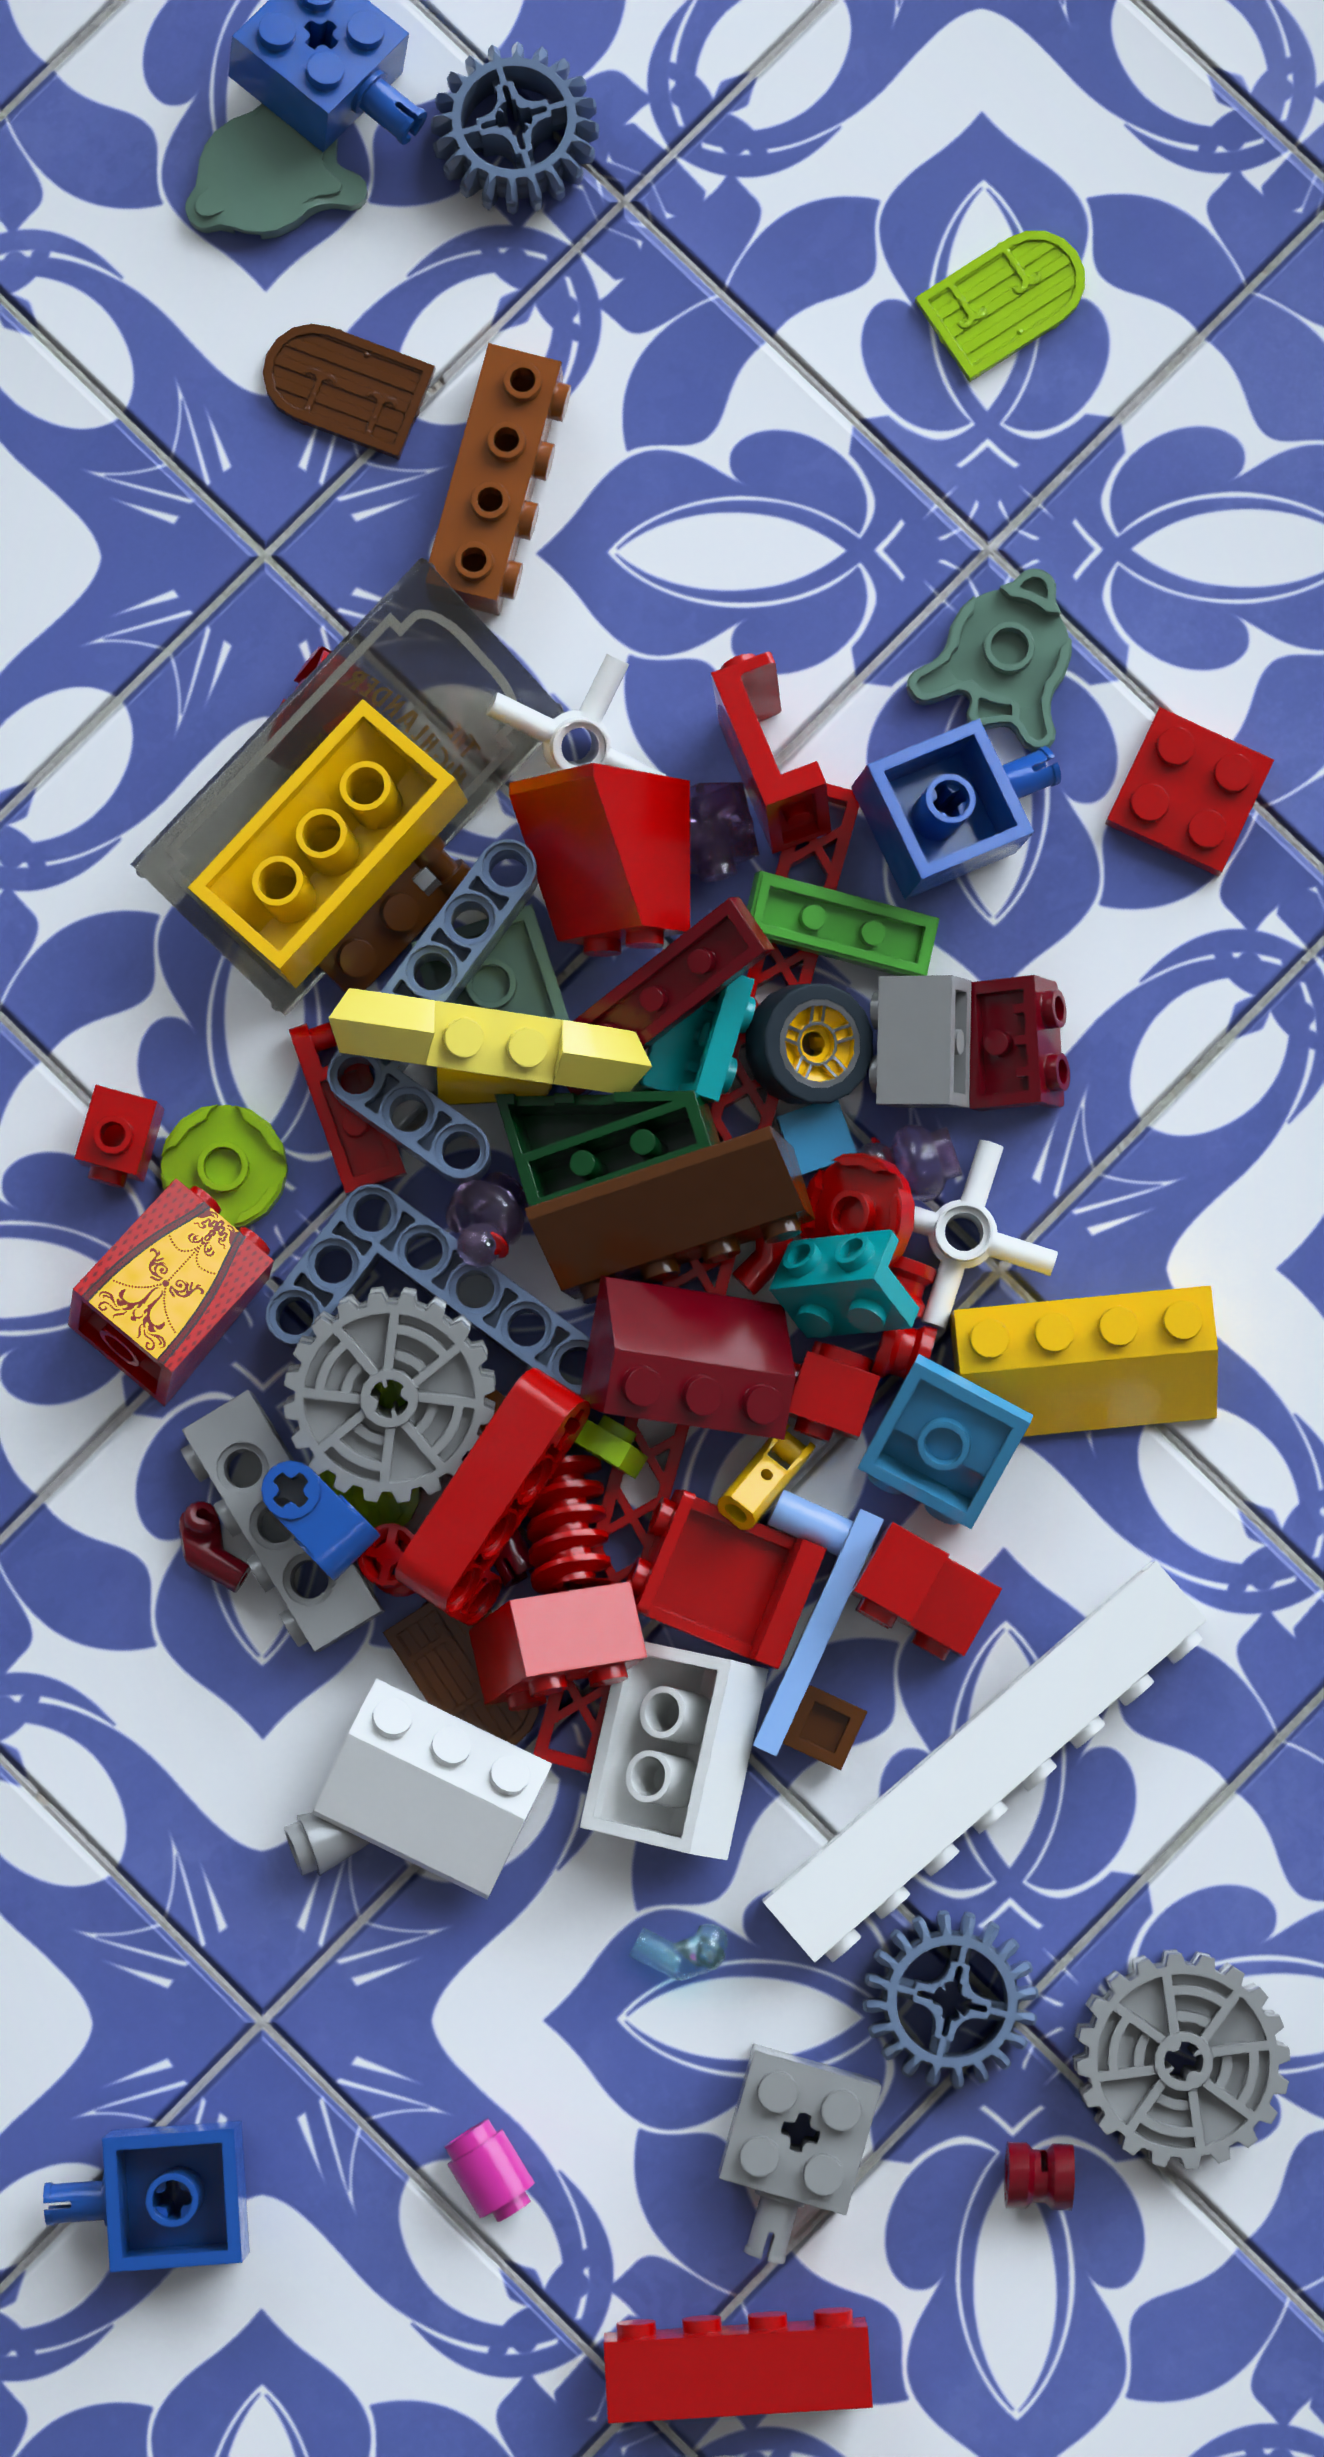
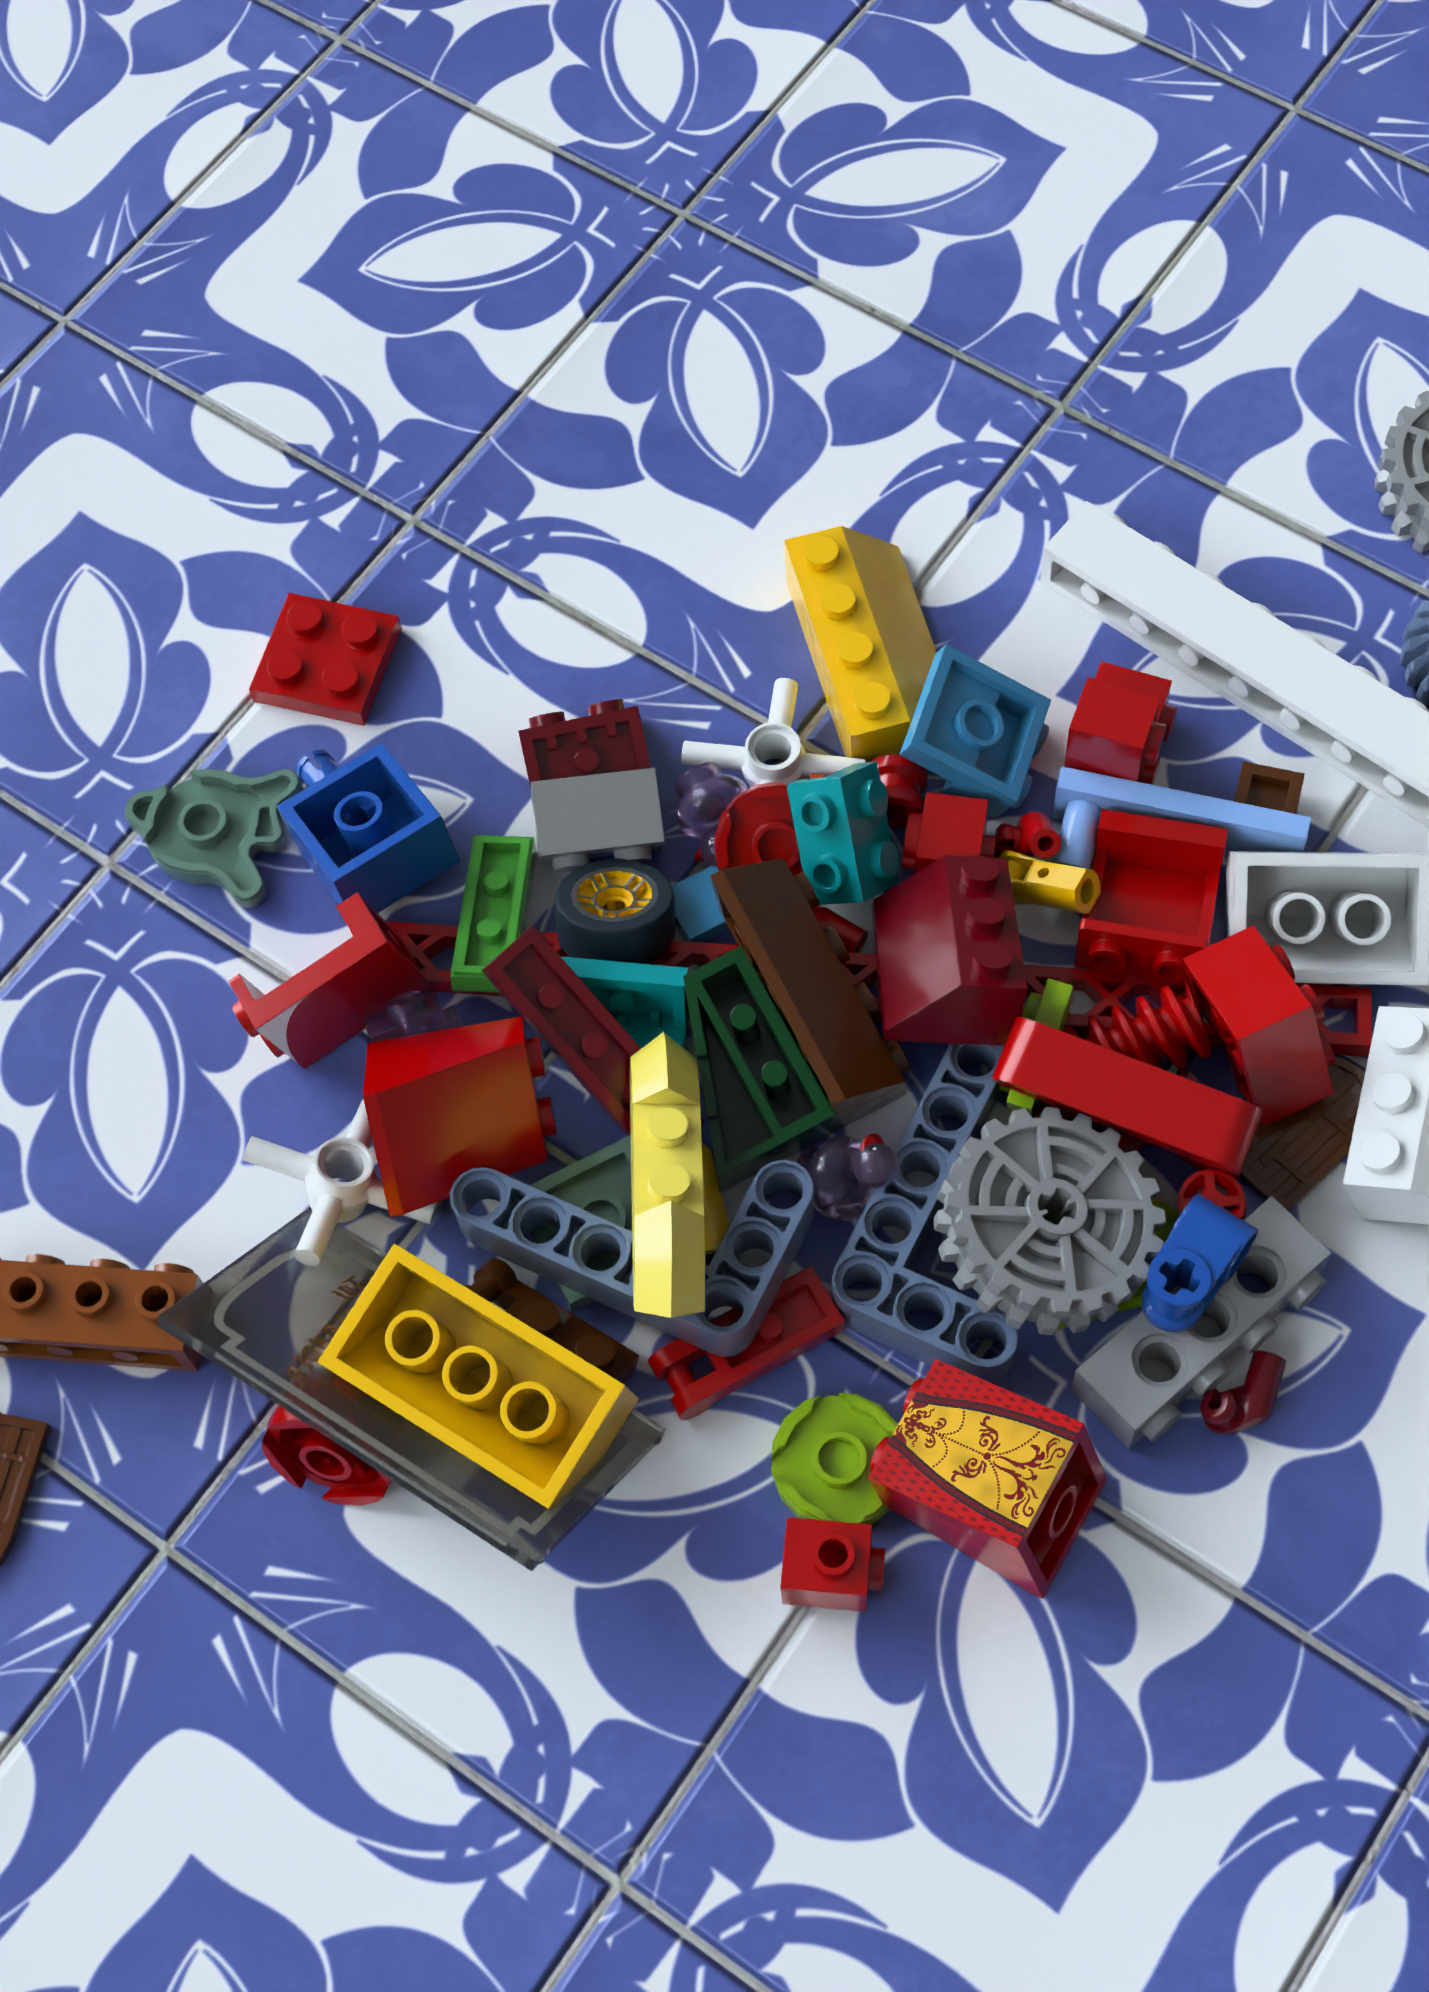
camera: 95 degrees left, 20 degrees down
none -> red arm [995,811,1061,859]

